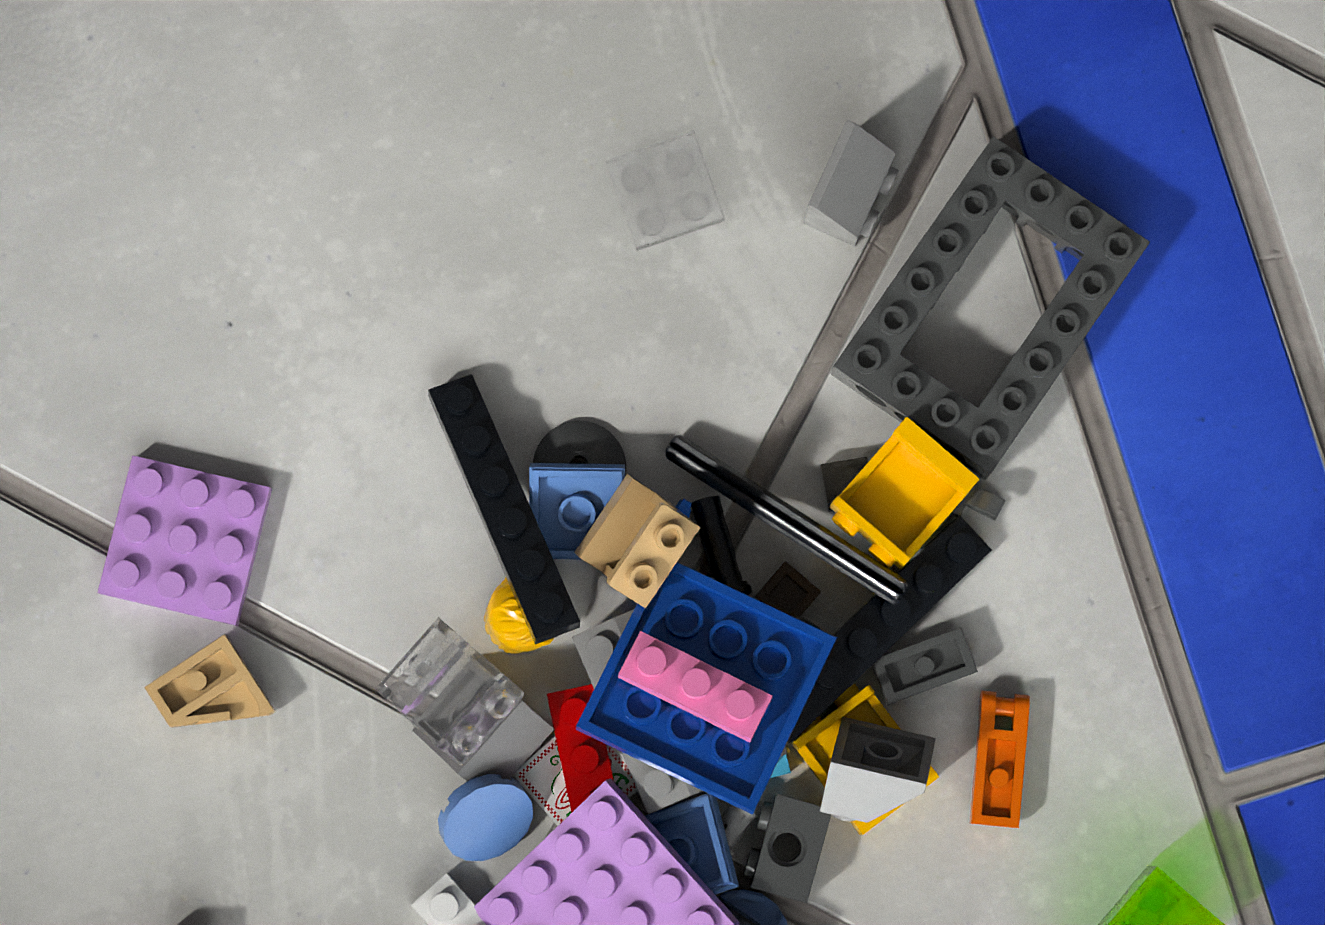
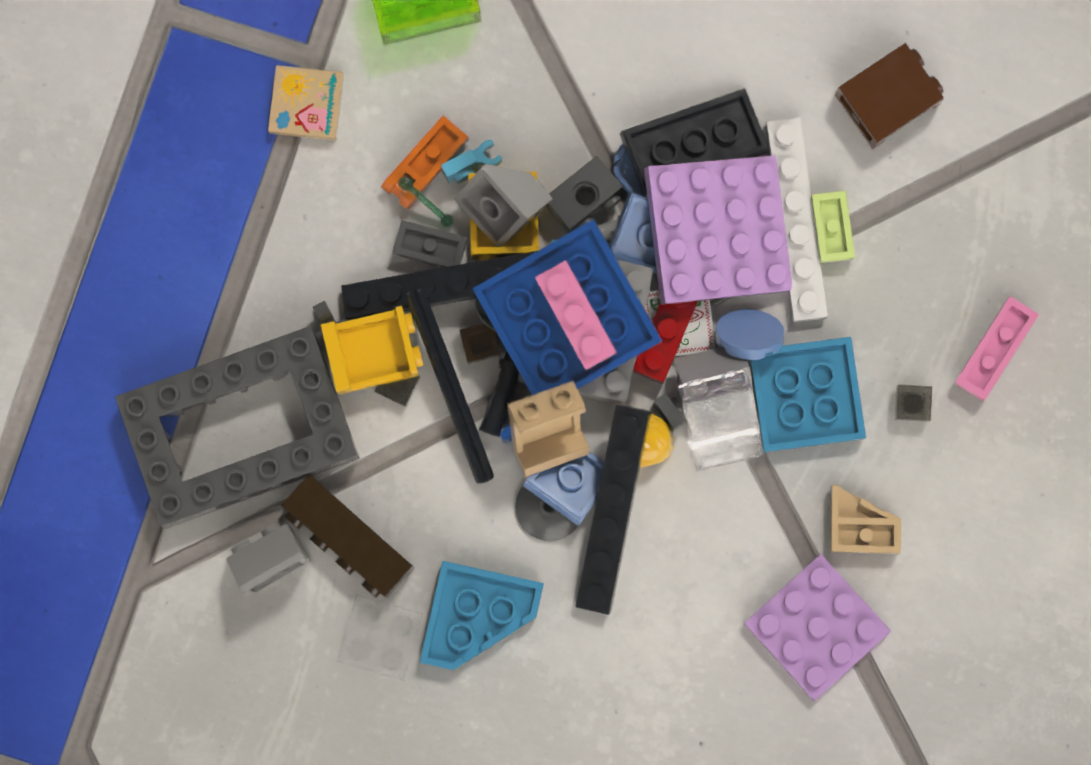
camera: 145 degrees left, 0 degrees up
none -> tan tile [268,65,344,141]
none -> dark brown brick [282,474,414,598]
none -> clear green hinge [398,176,454,227]
none -> dark azure plate [419,561,544,670]
none -> medium azure plate [441,140,502,184]
none -> dark grey plate [653,393,686,432]
none -> dark azure plate [750,337,866,453]
none -> clear smoke plate [895,384,932,422]

